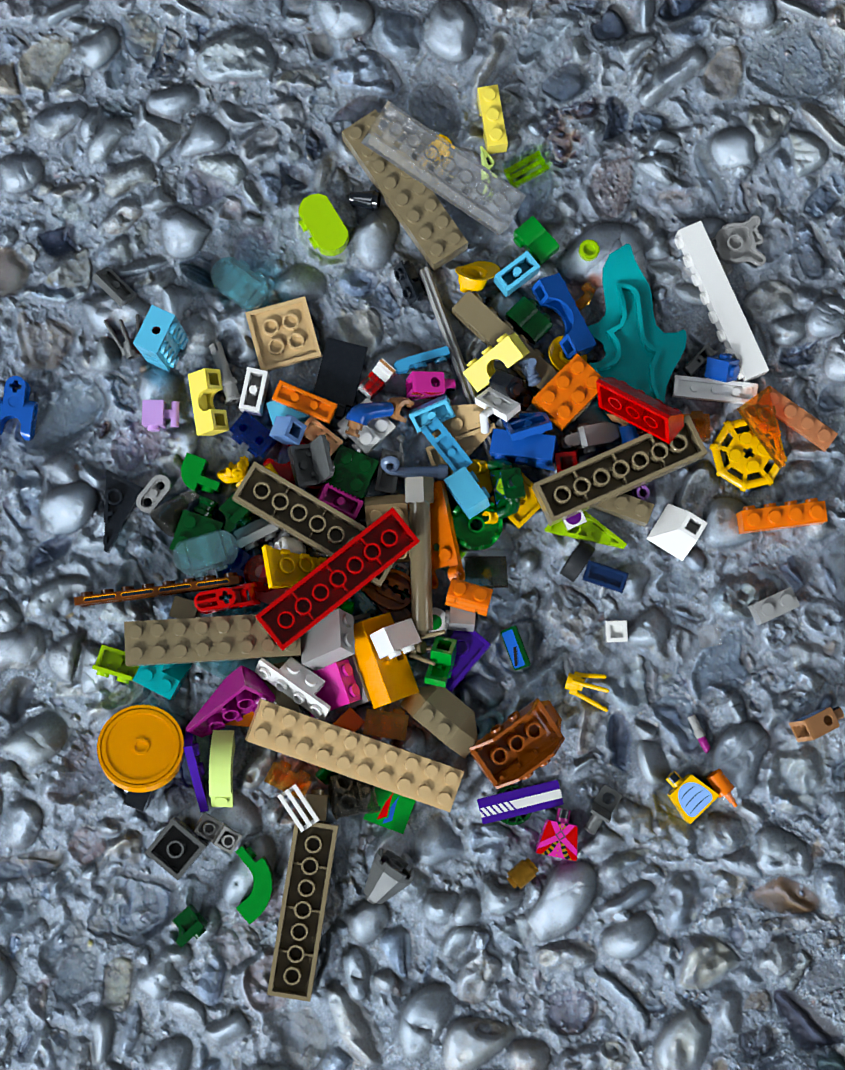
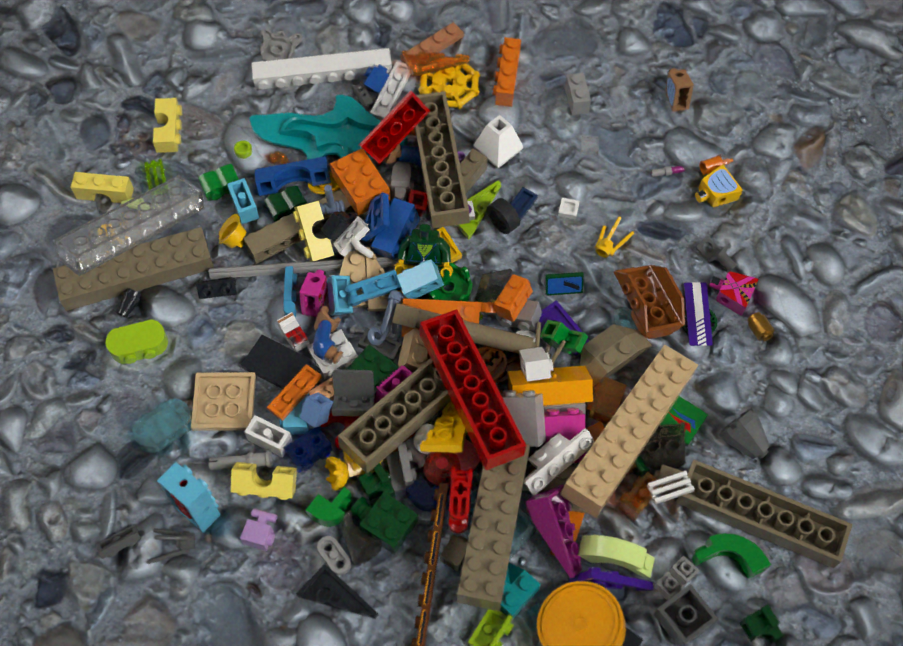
camera: 75 degrees left, 20 degrees down
clear light blue brick [173,529,239,578] -> none
none -> light yellow arch [153,98,182,153]

